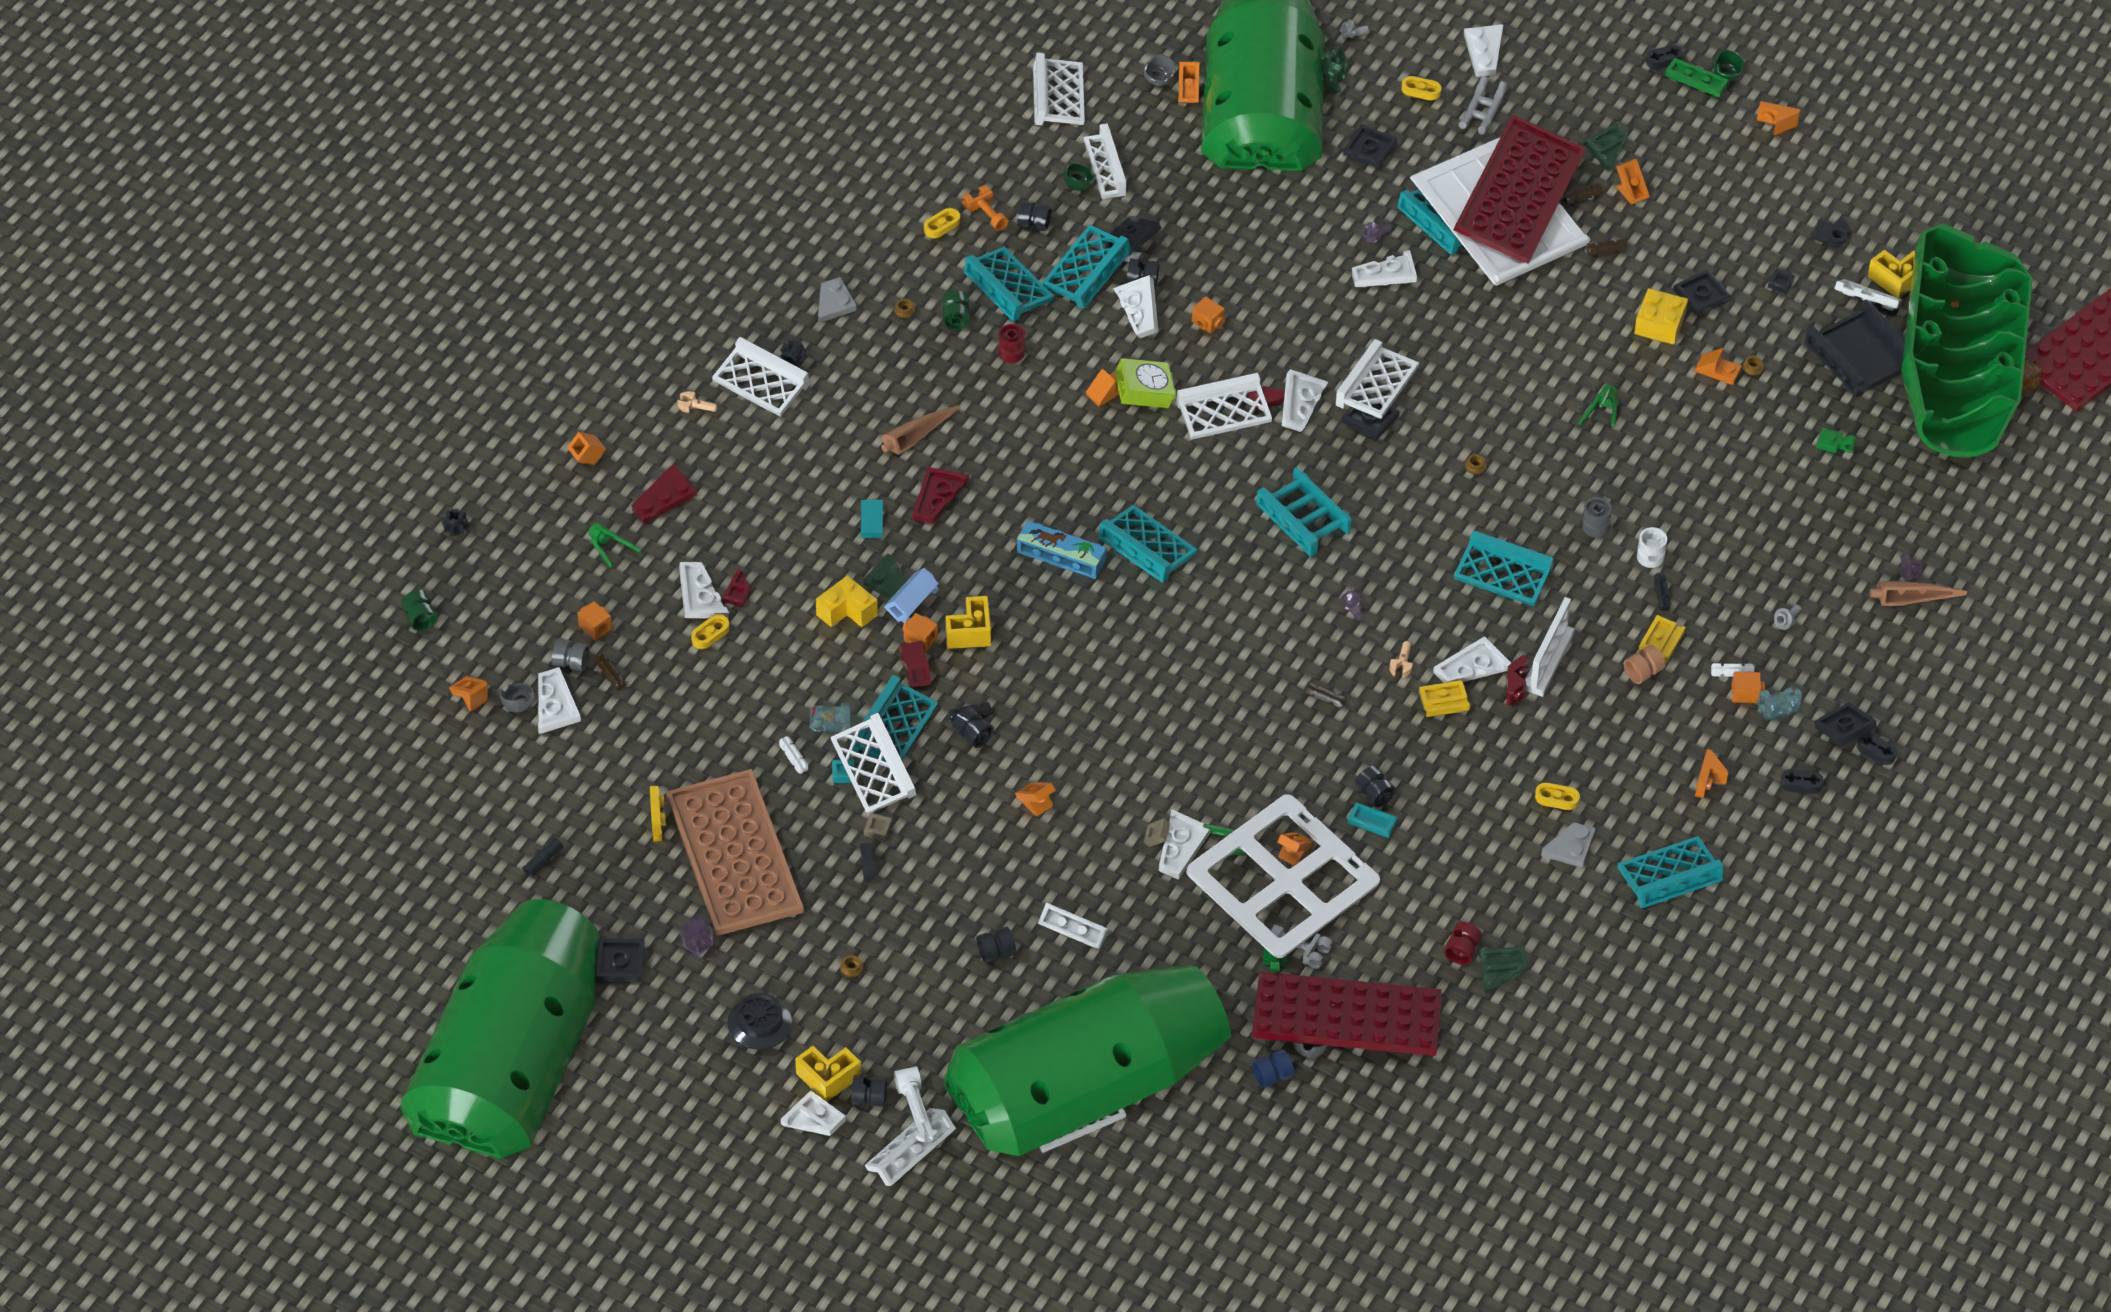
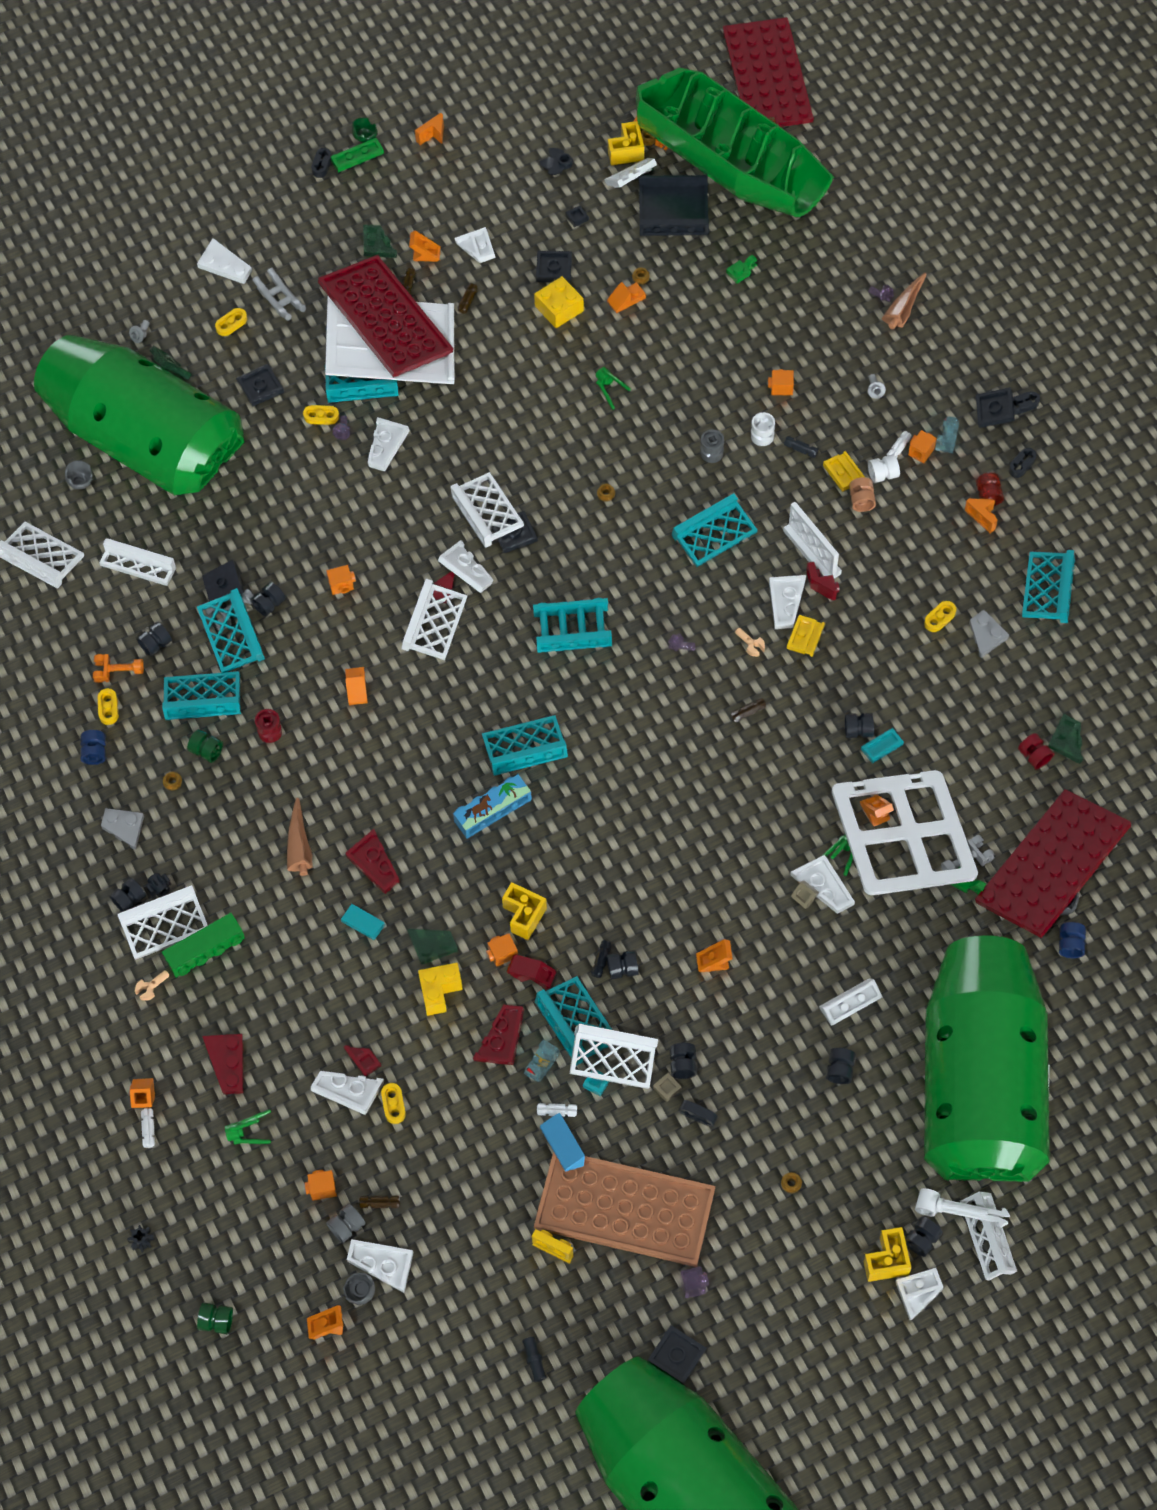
camera: 55 degrees left, 10 degrees up
black wheel [727,993,792,1050] -> none
light blue brick [884,568,939,623] -> none
dark green hair [1063,163,1096,191] -> none
white wing [1113,275,1158,338] -> none
lime brick [1114,358,1176,408] -> none
orange slope [1178,62,1200,103] -> none
none -> dark blue wheel [80,730,106,765]
none -> black wheel [109,877,147,912]
none -> white axle [141,1108,155,1148]
none -> green brick [162,913,245,978]
none -> yellow plate [303,405,339,425]
none -> white wing [454,227,496,263]
none -> dark red wing [473,1005,524,1065]
none -> dark azure slope [540,1113,585,1172]
none -> black wheel [670,1043,697,1079]
none -> orange brick [768,369,794,395]
none -> white wheel [868,454,900,483]
none -> clear red wheel [976,472,1004,506]

